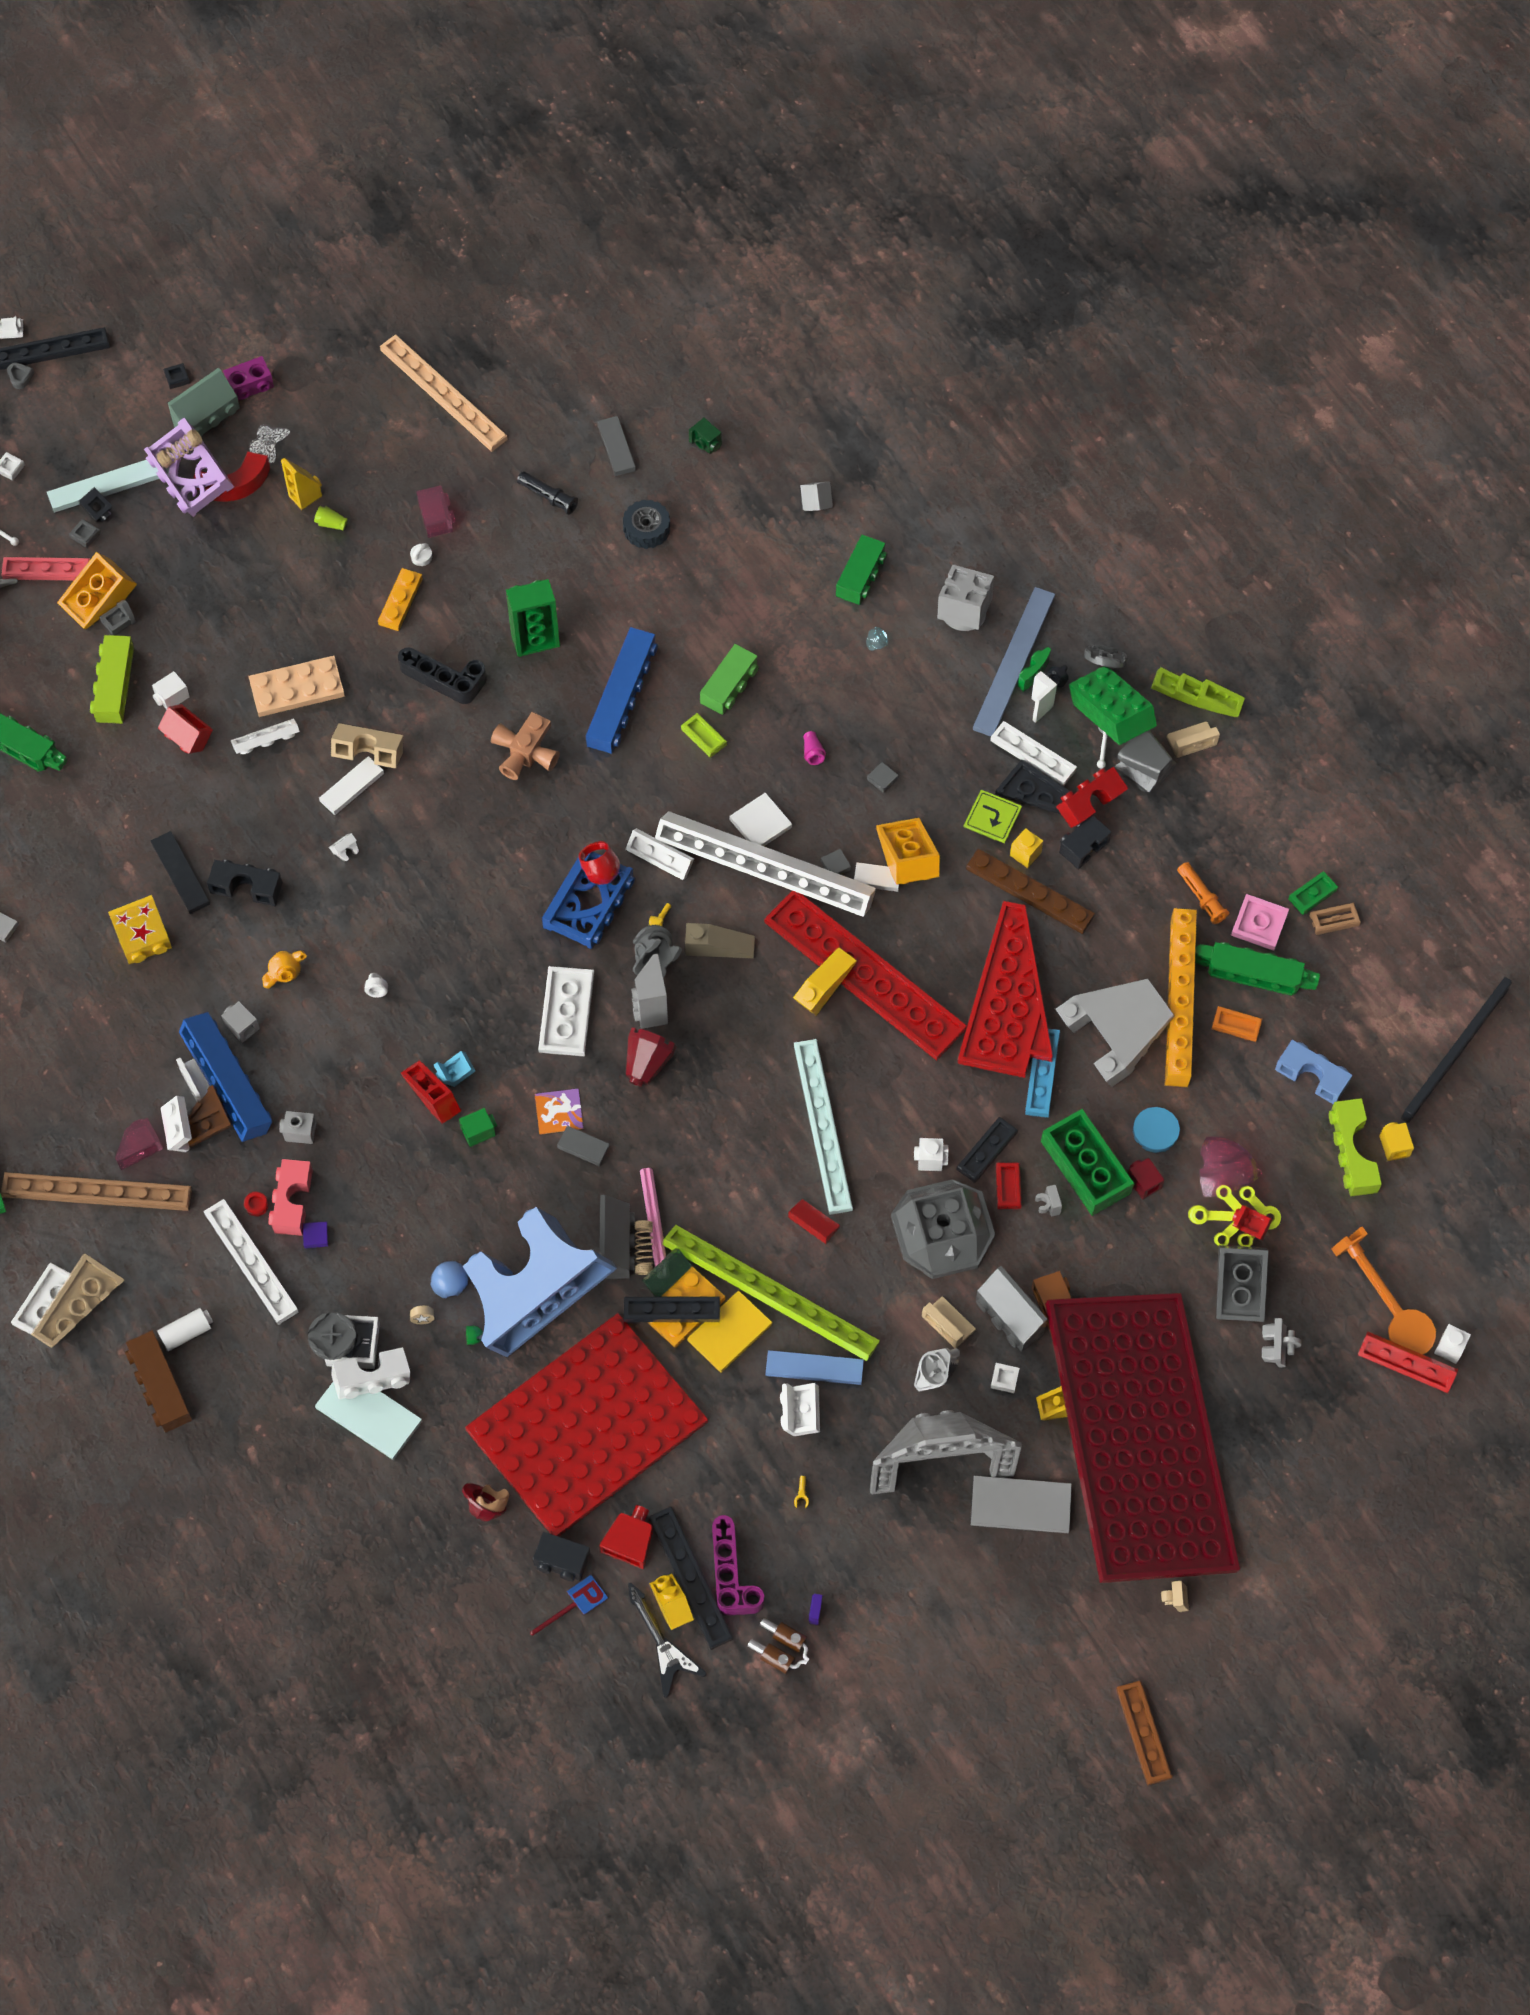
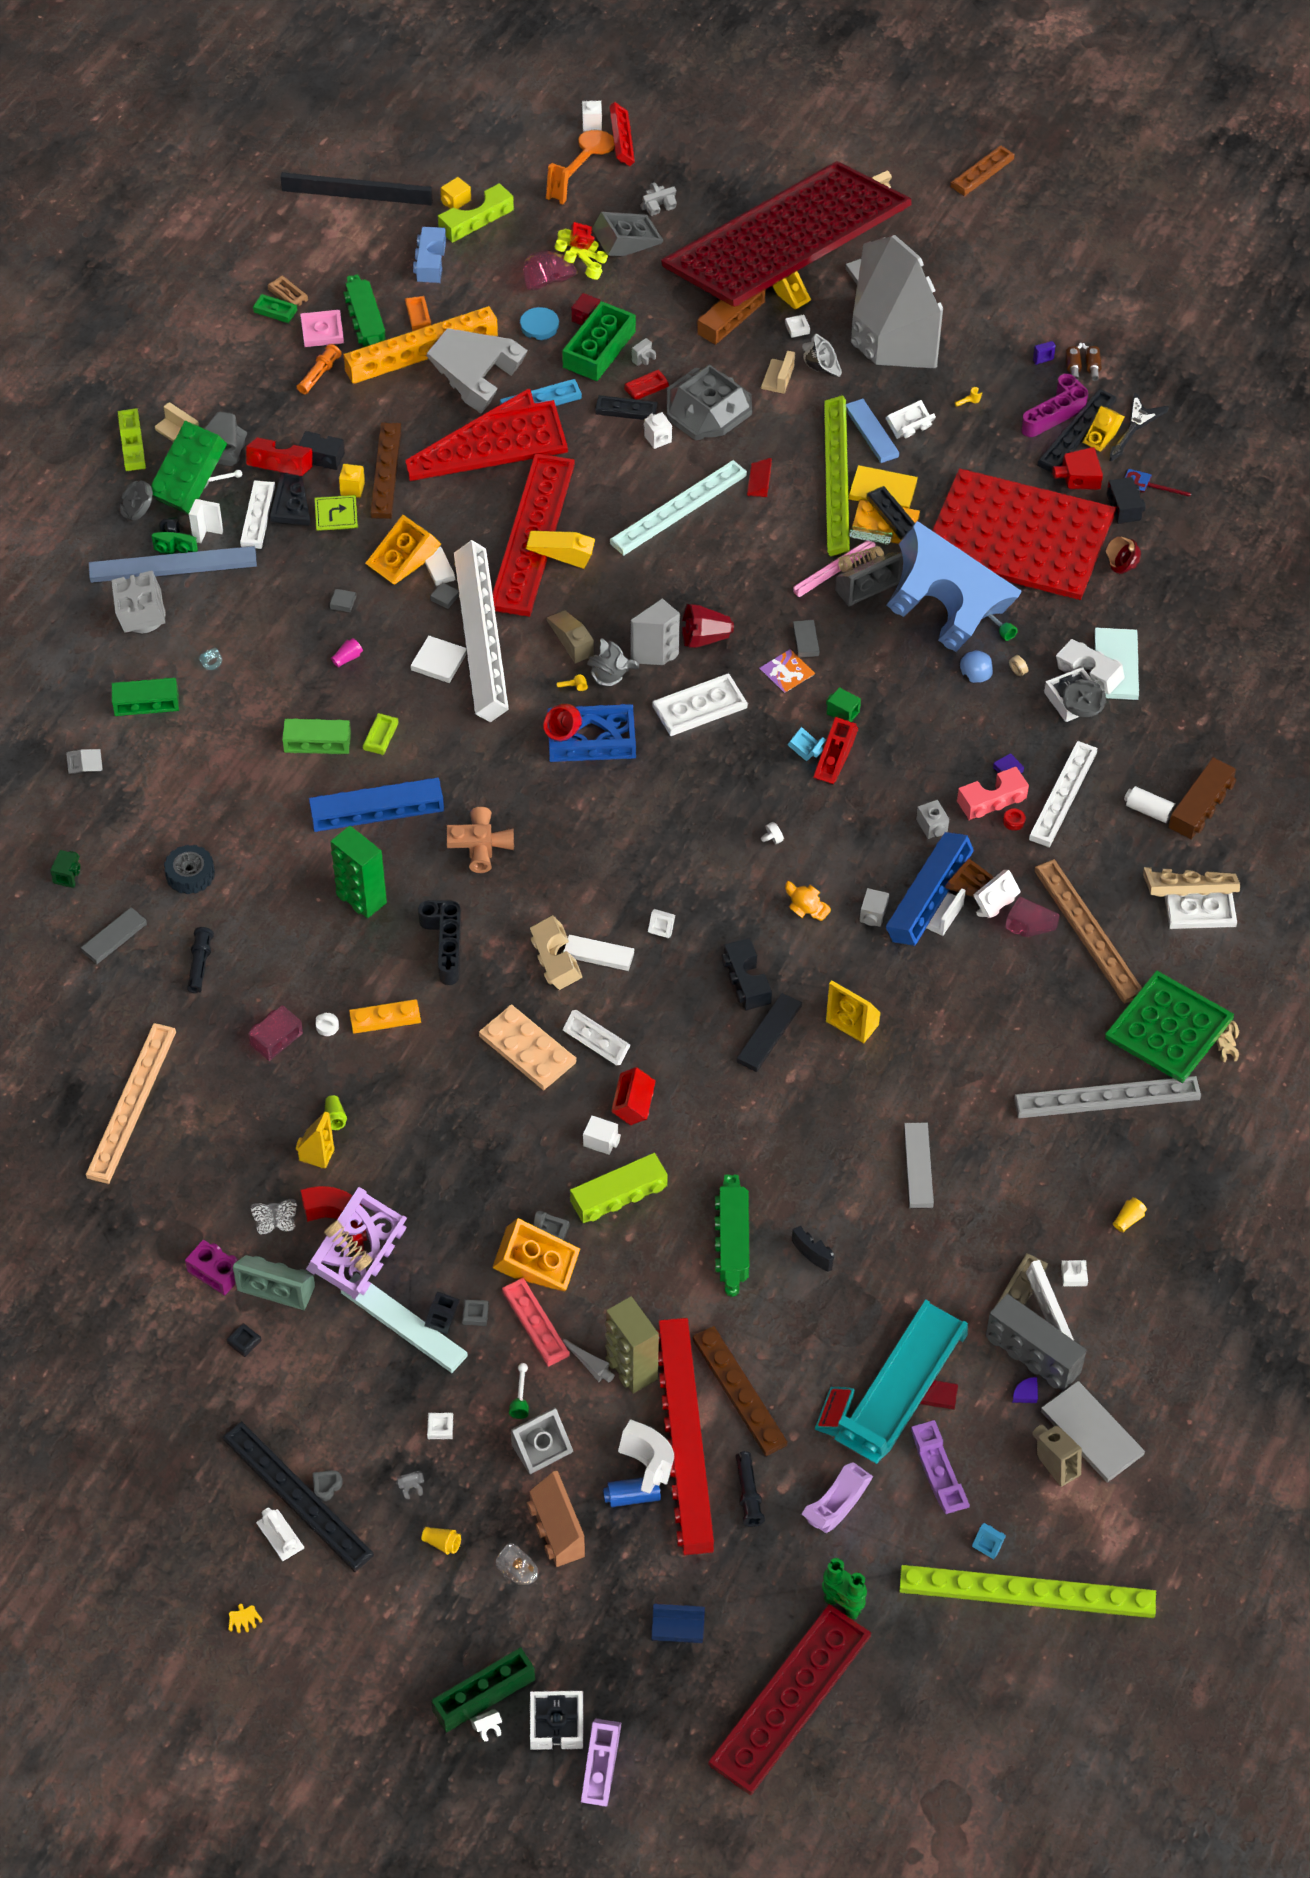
camera: 120 degrees left, 10 degrees down
white plate [625,828,694,880] -> none
slope [976,1266,1048,1352] -> none

